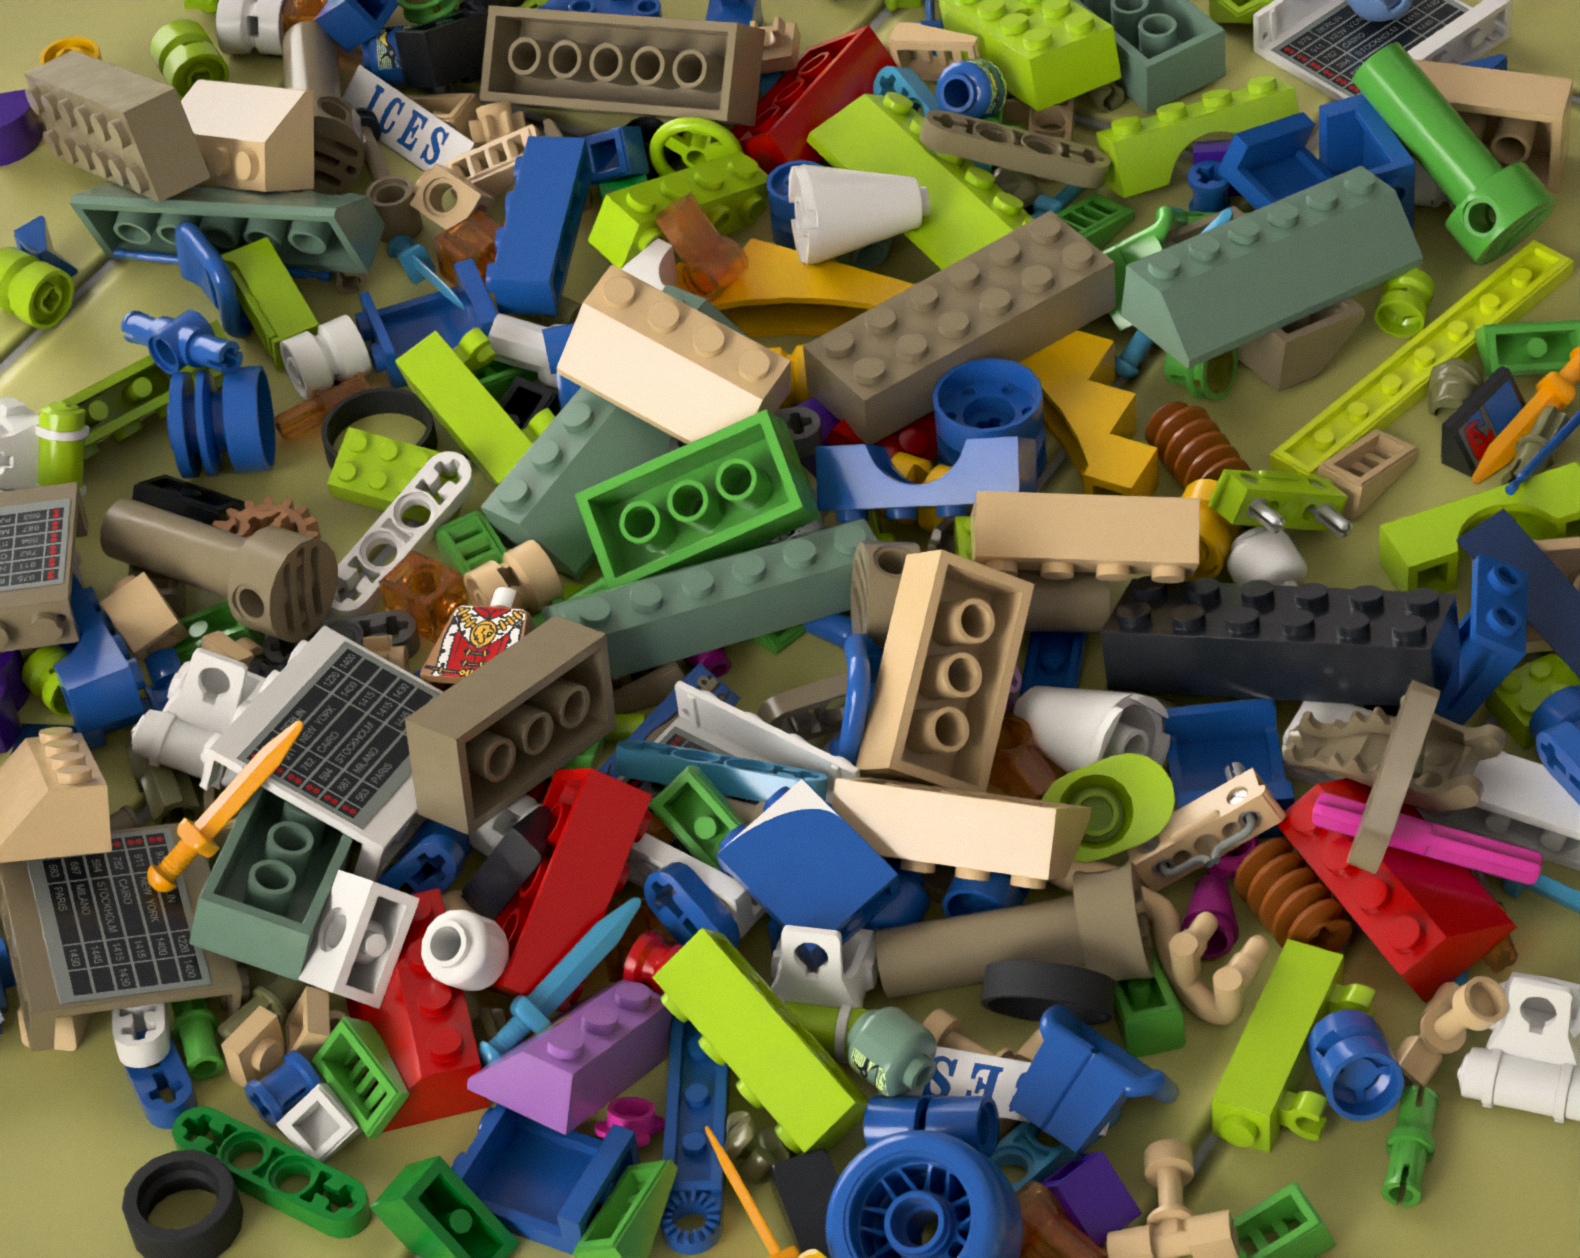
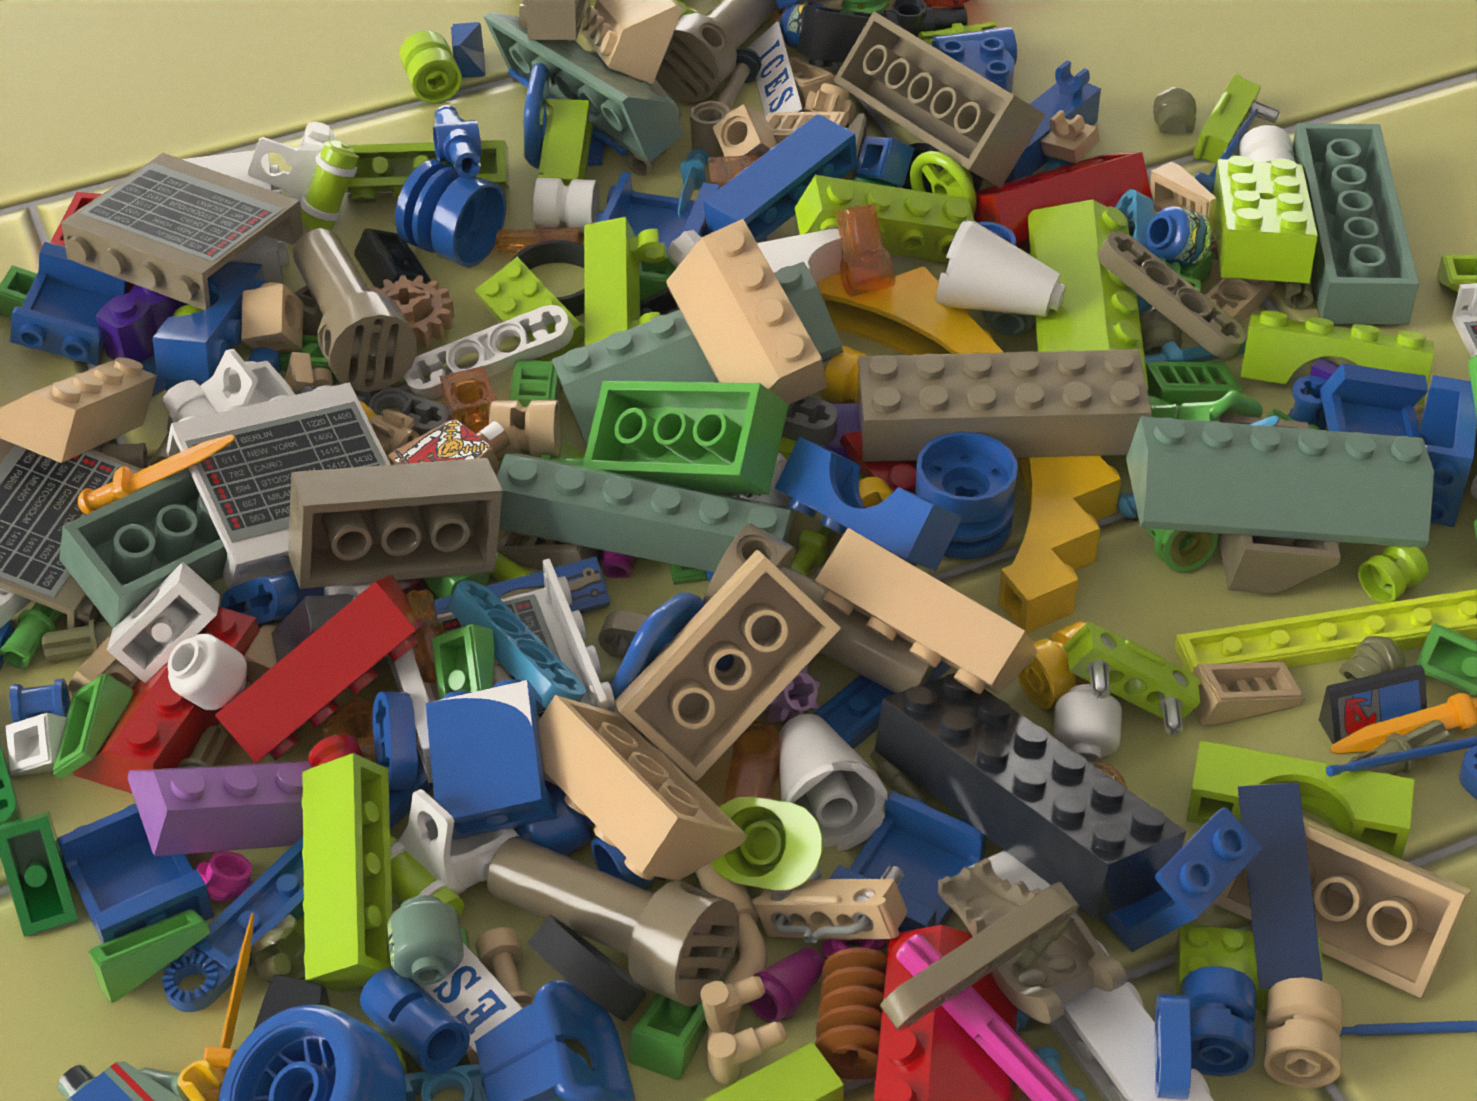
camera: 30 degrees right, 0 degrees up
tan plate [221,1006,286,1087] -> none
dark azure sword [478,897,641,1067] -> none
dark orange piece [1145,401,1251,491] -> none

